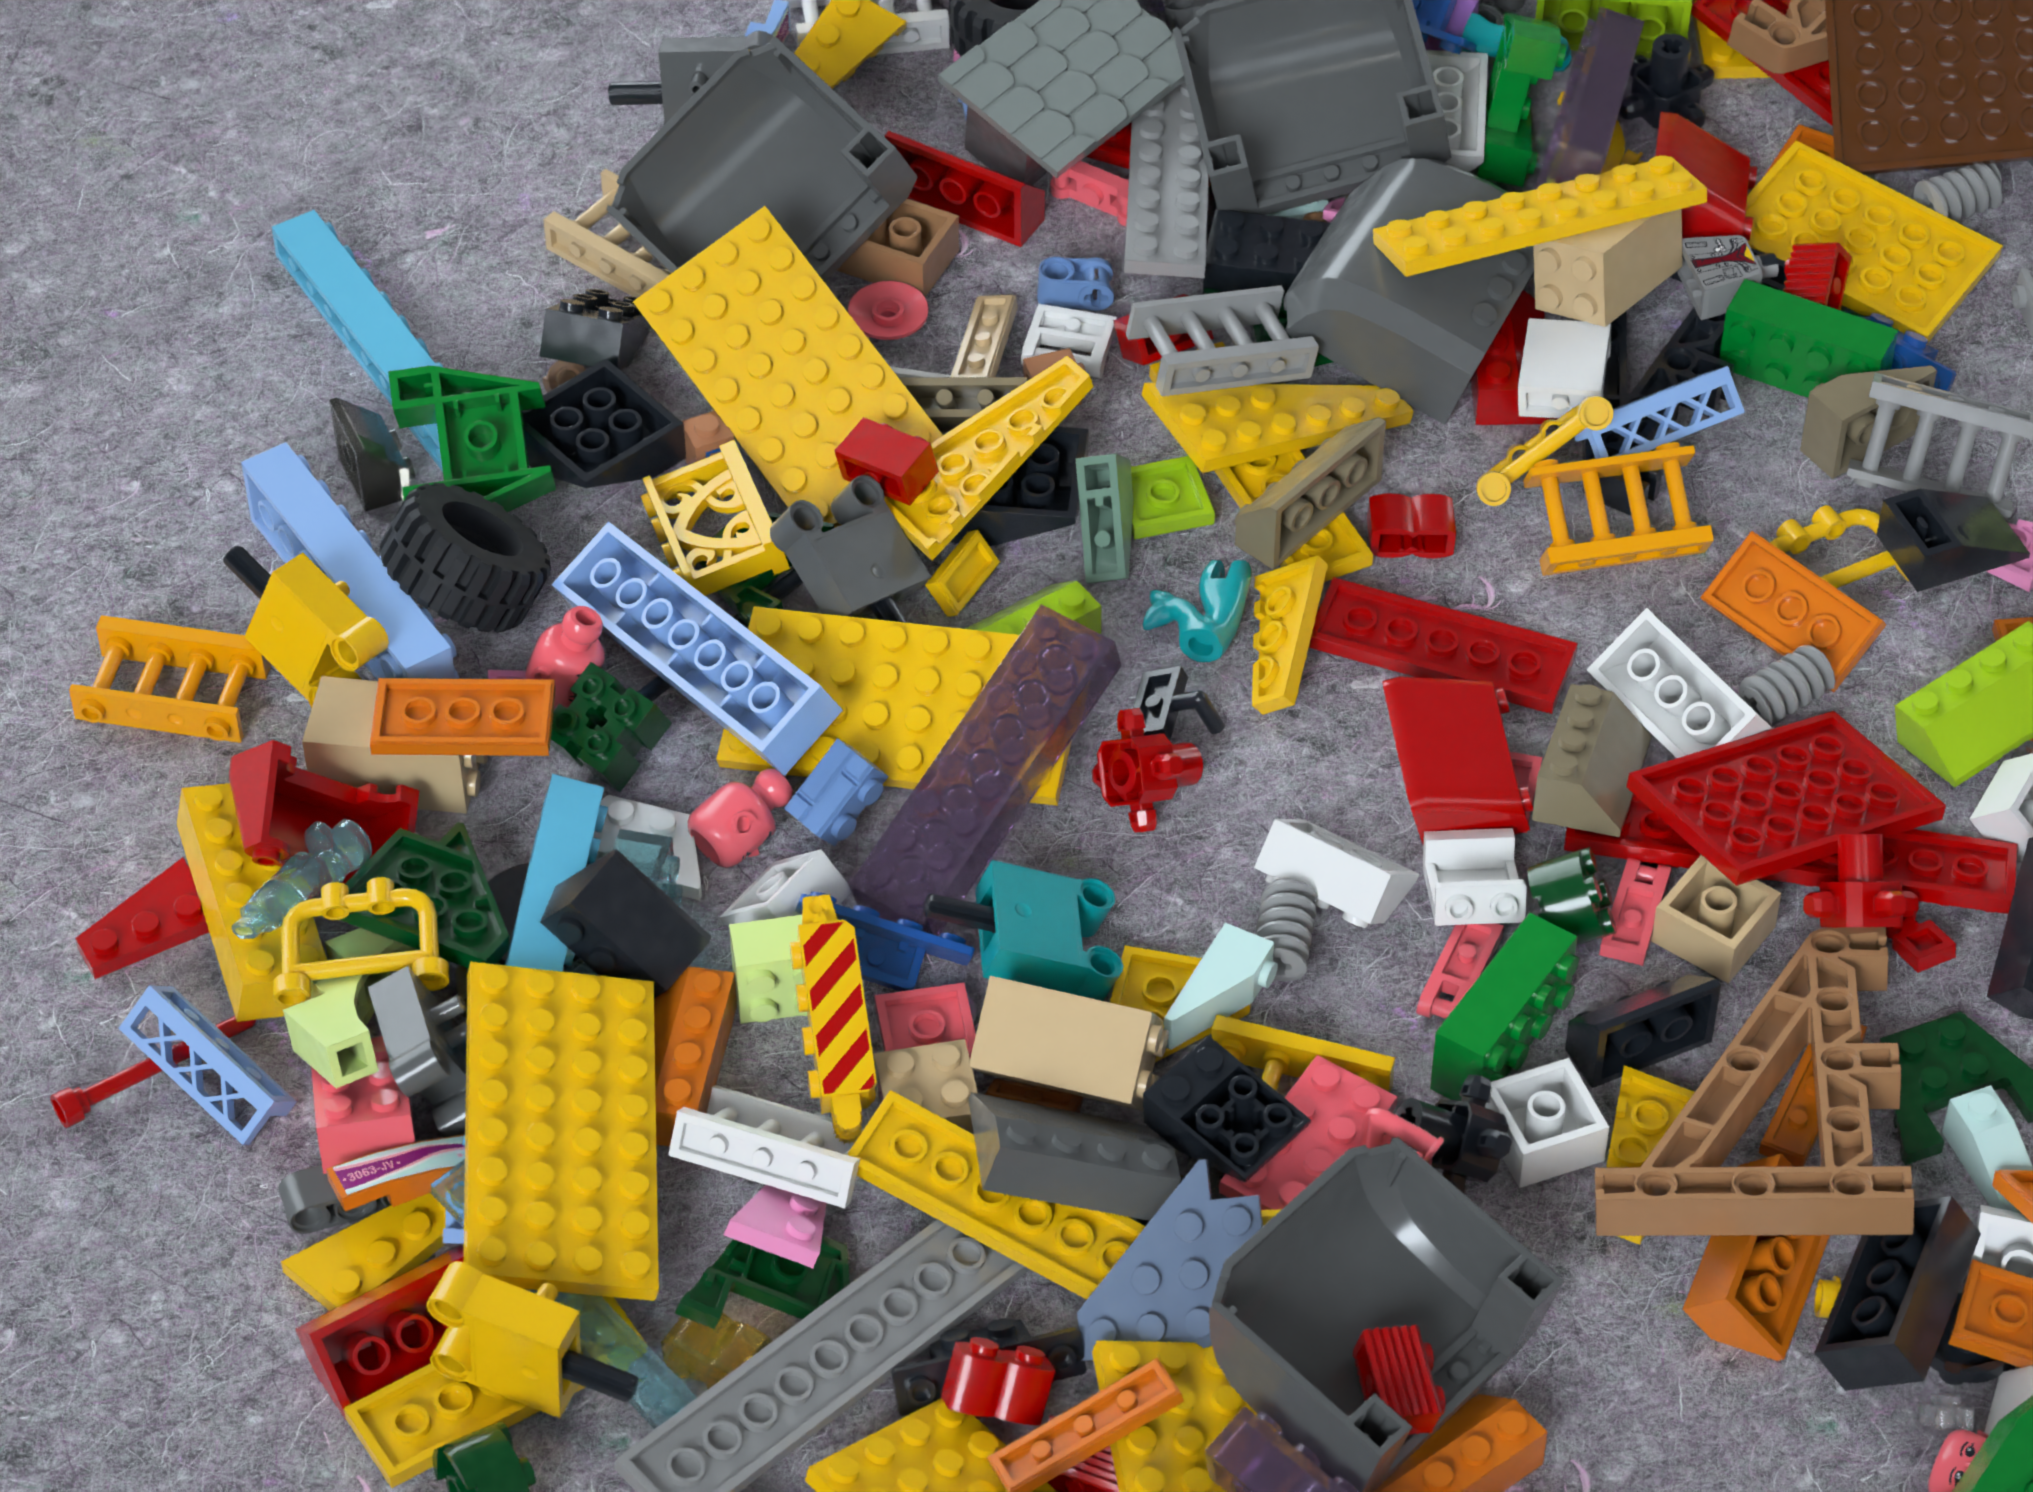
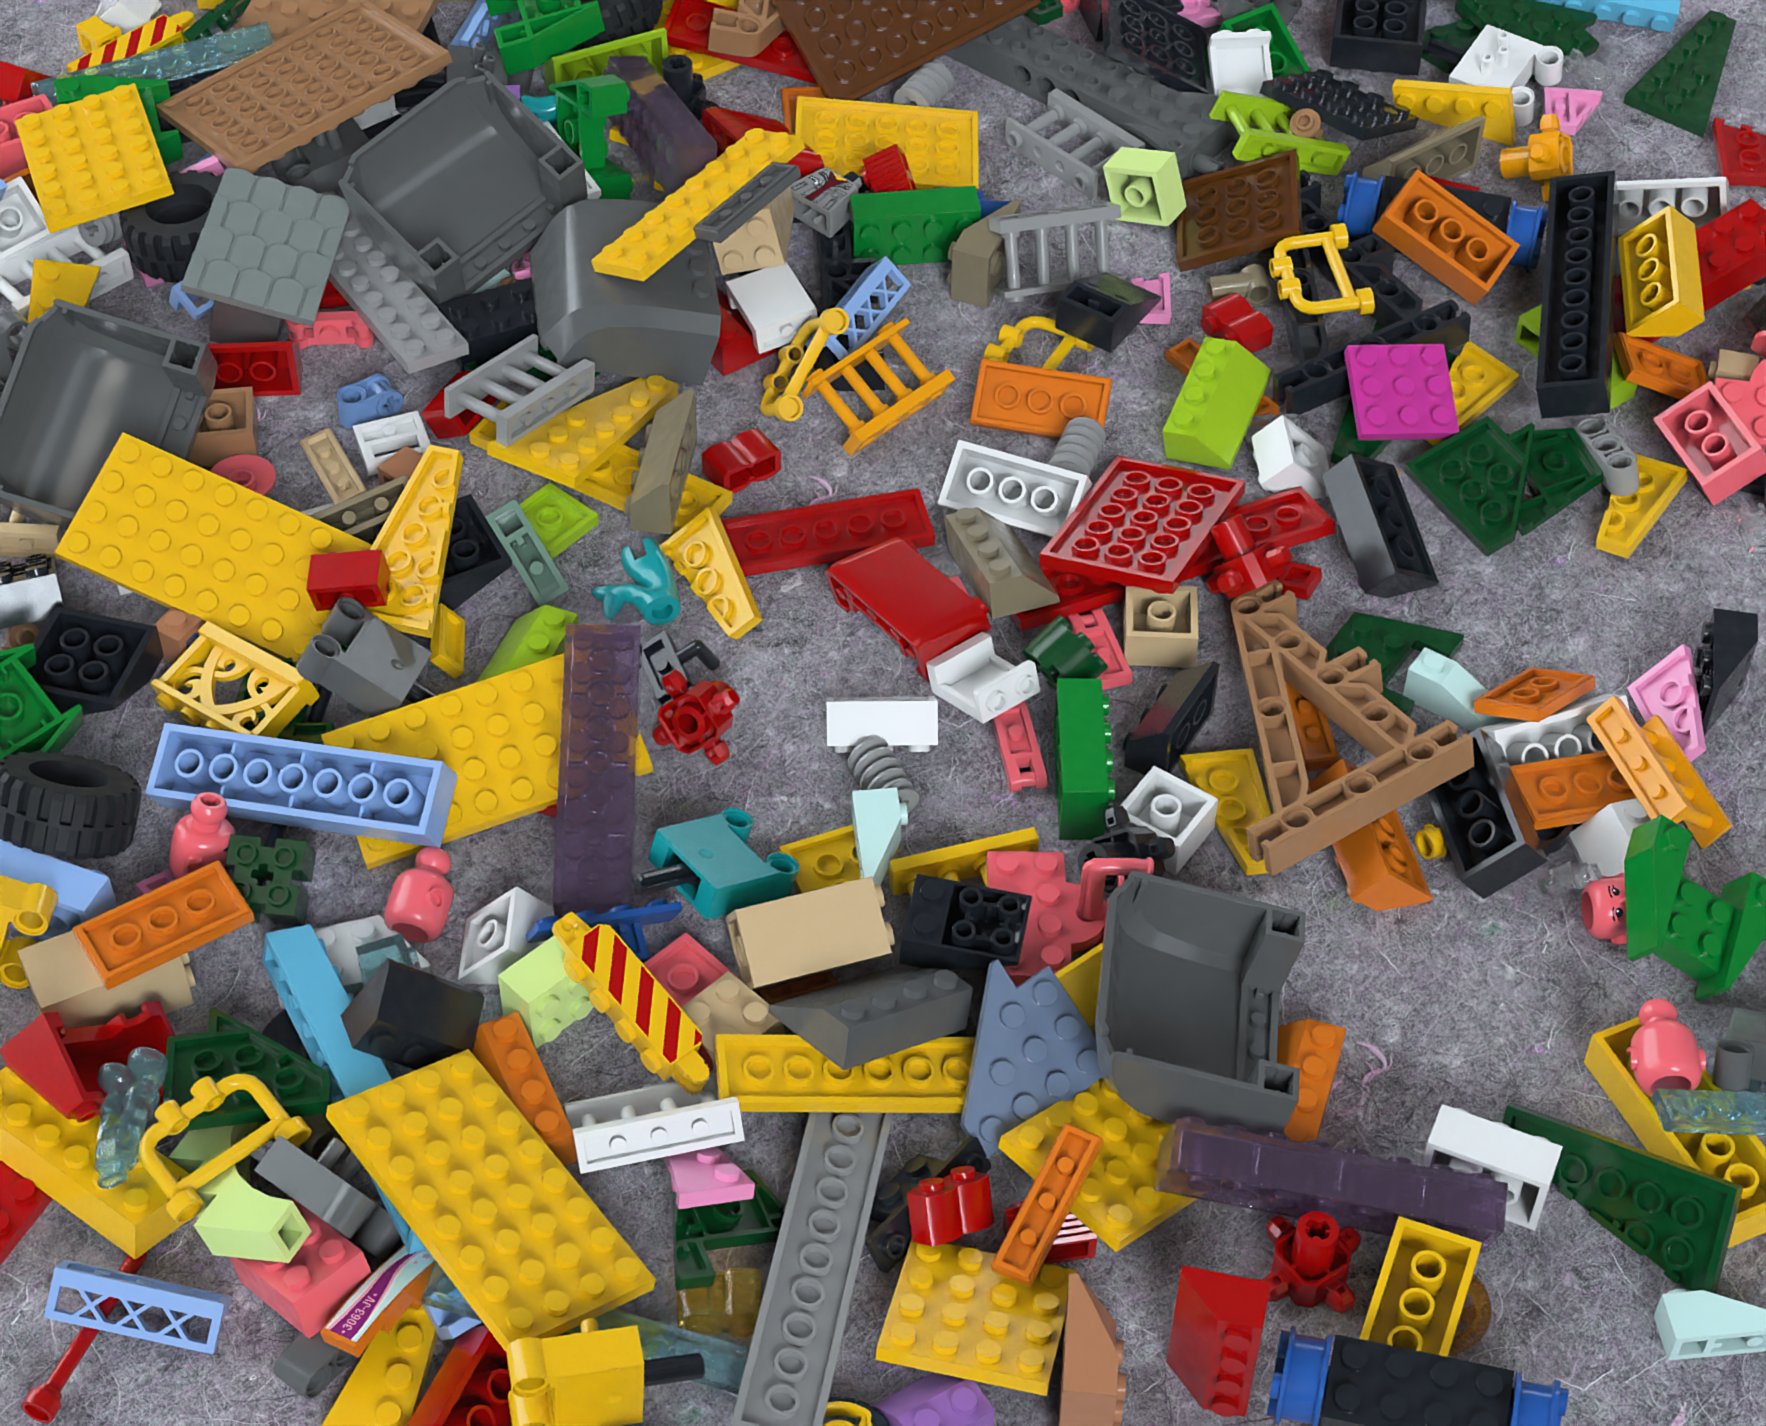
camera: 35 degrees left, 0 degrees up
medium blue brick [784,738,888,846] -> none
red brick [1353,1324,1446,1435] -> none
none -> dark grey tile [693,162,801,243]

